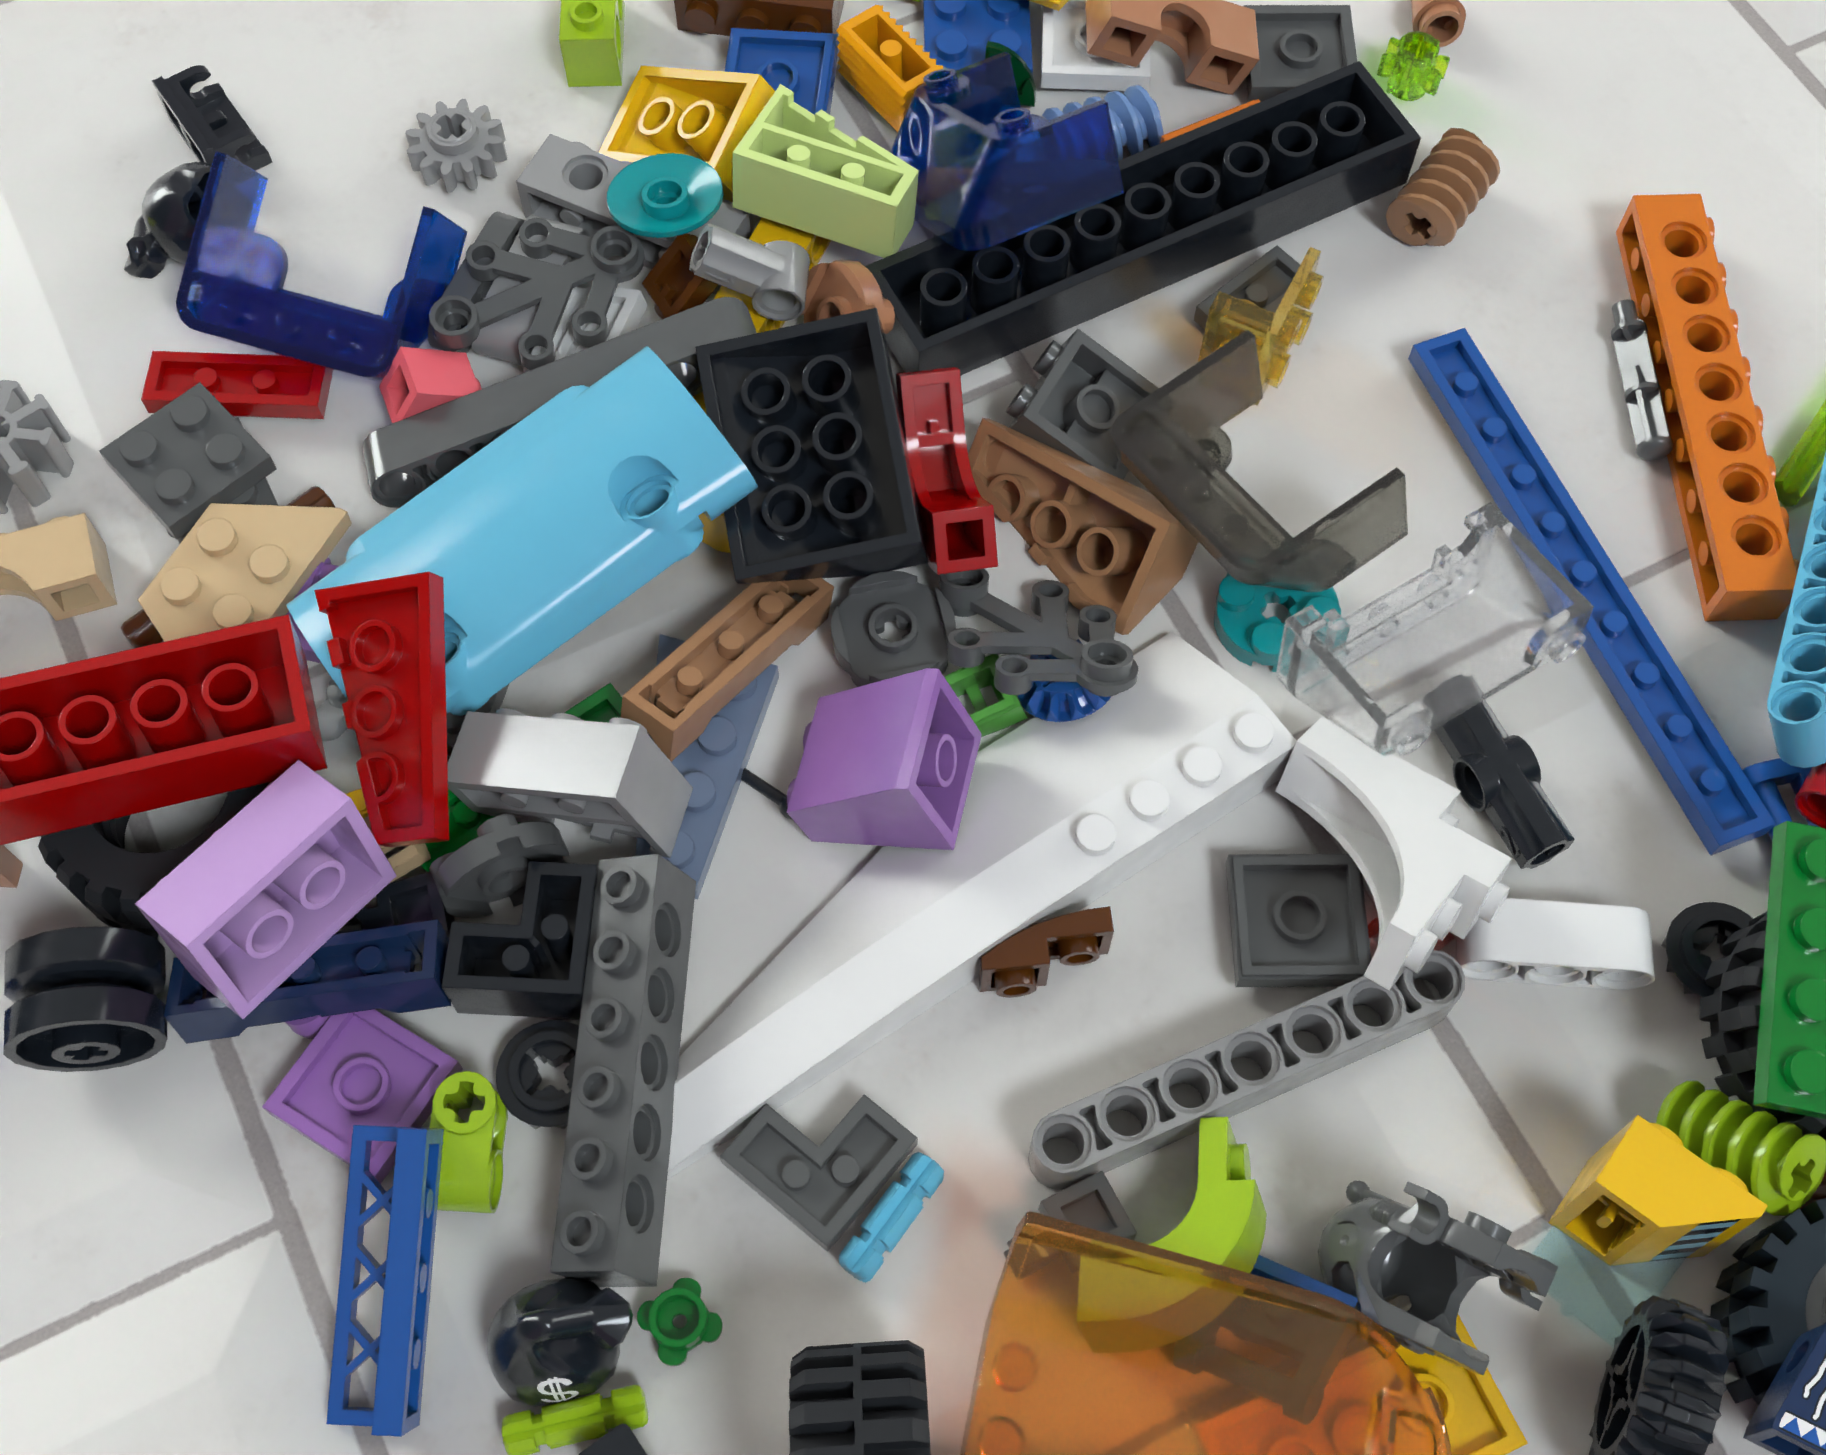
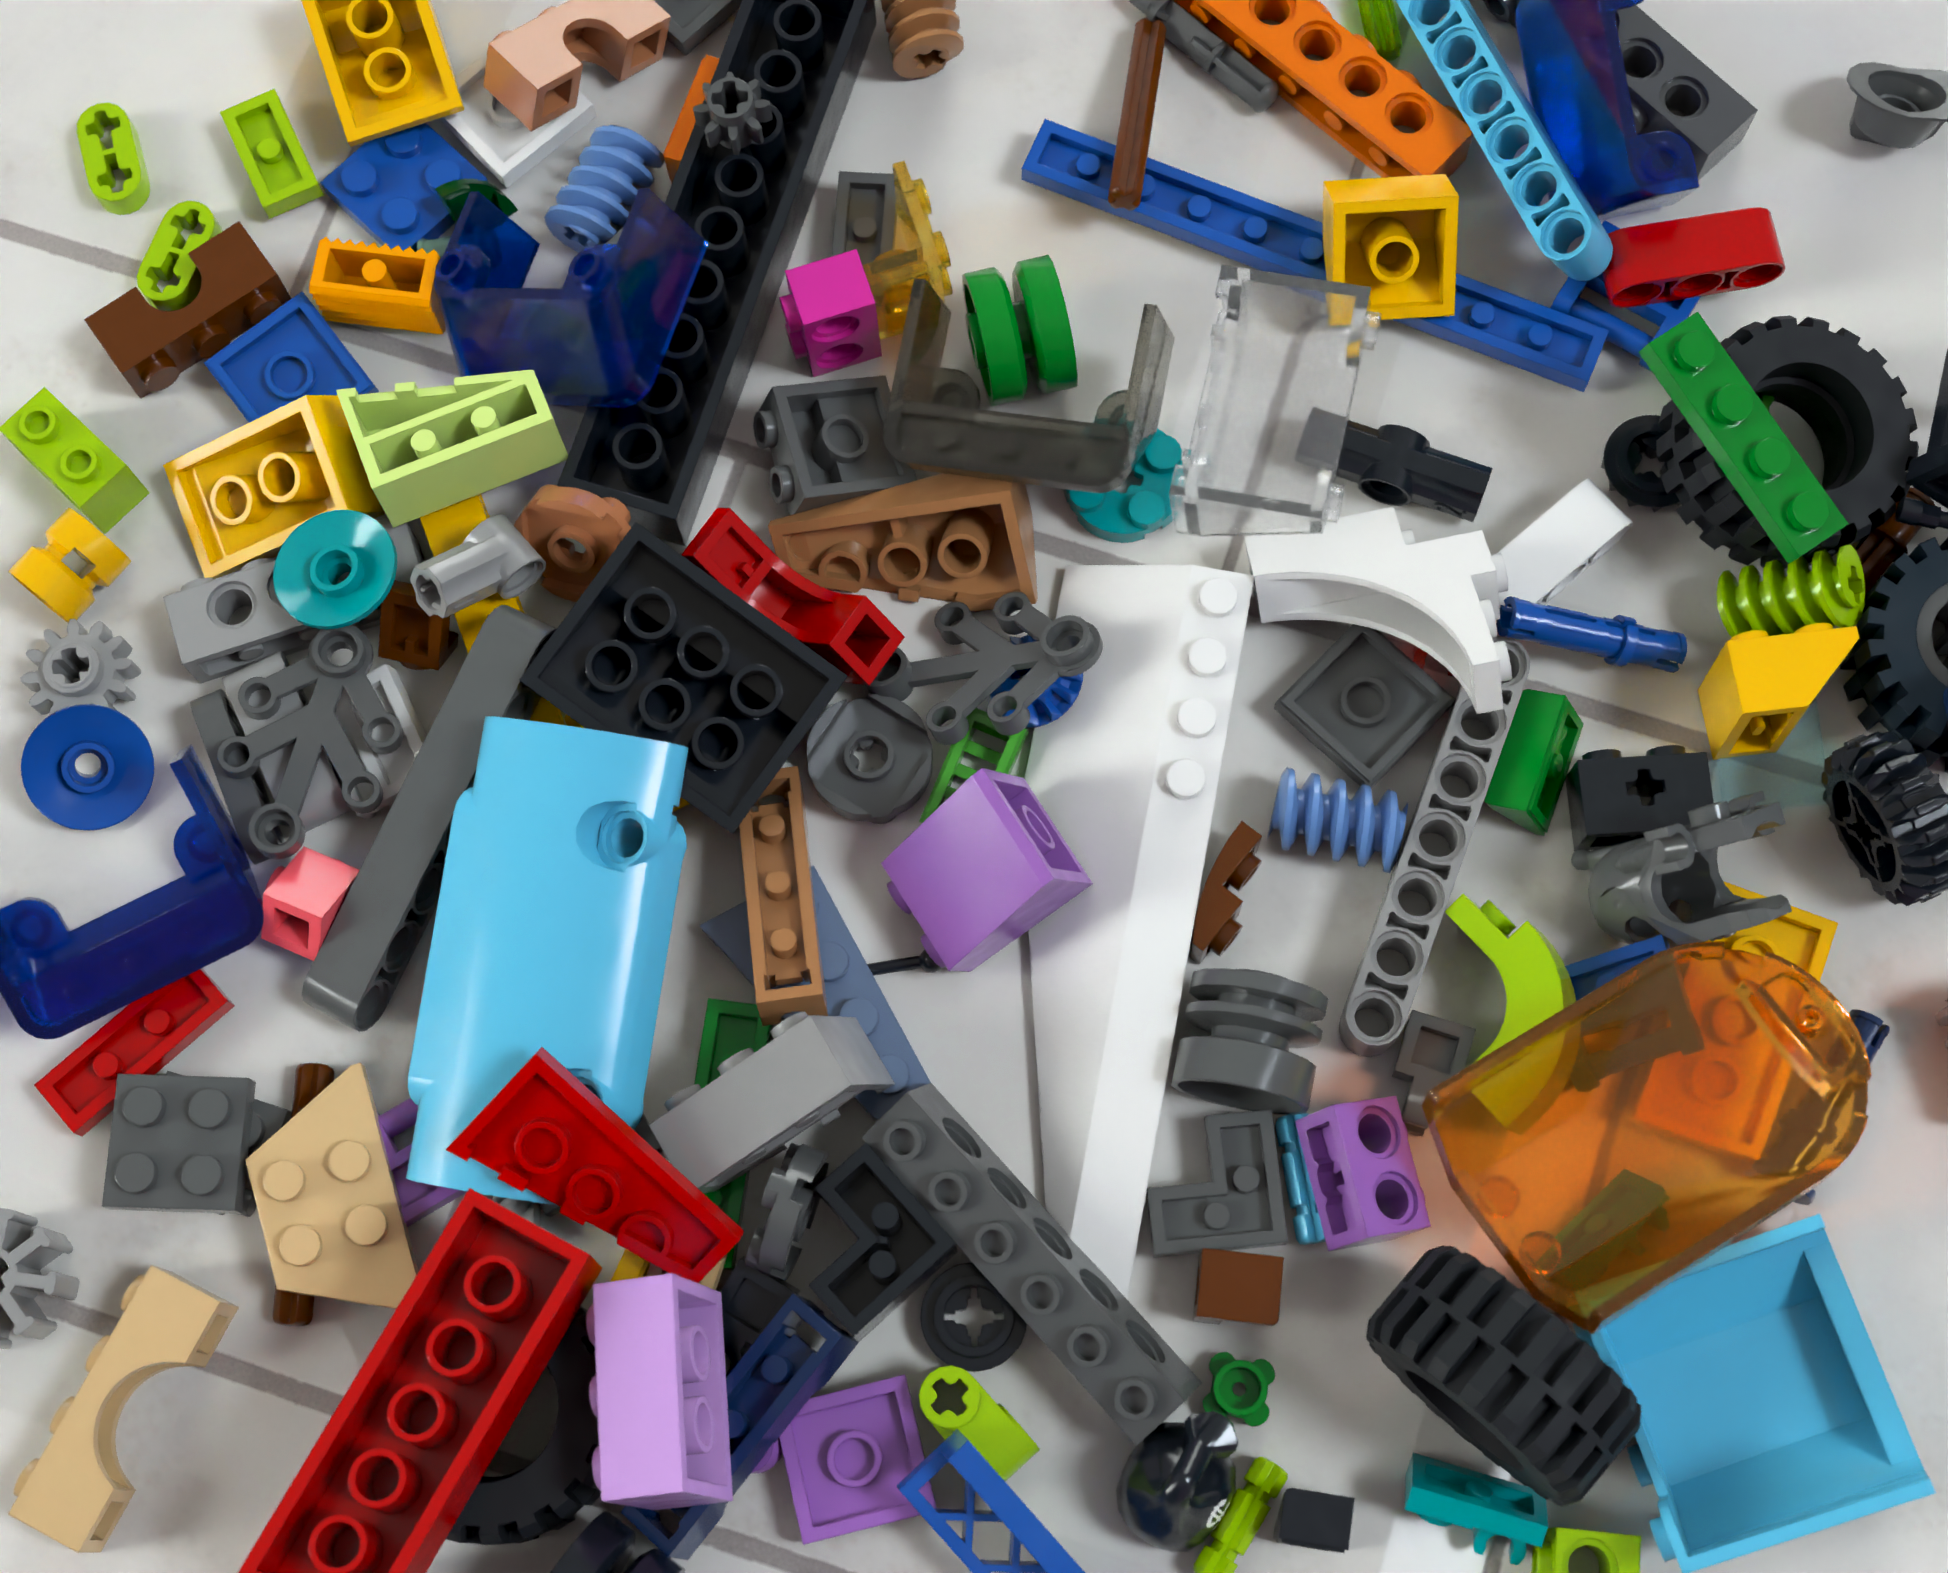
camera: 40 degrees left, 10 degrees up
none -> yellow wheel [8,507,132,623]
none -> blue dish [21,704,154,830]
none -> dark grey gear [693,72,773,155]
none -> dark pink brick [779,249,882,377]
none -> green wheel [962,255,1078,407]
none -> reddish brown axle [1108,18,1167,211]
none -> dark grey wheel [1171,968,1328,1115]
none -> reddish brown panel [1193,1248,1284,1326]
none -> medium blue piece [1267,767,1408,873]
none -> medium lavender brick [1295,1096,1431,1251]
none -> yellow slope [1323,174,1459,323]
none -> green slope [1484,689,1584,836]
none -> blue pin [1496,596,1687,673]
none -> black brick [1565,745,1714,851]

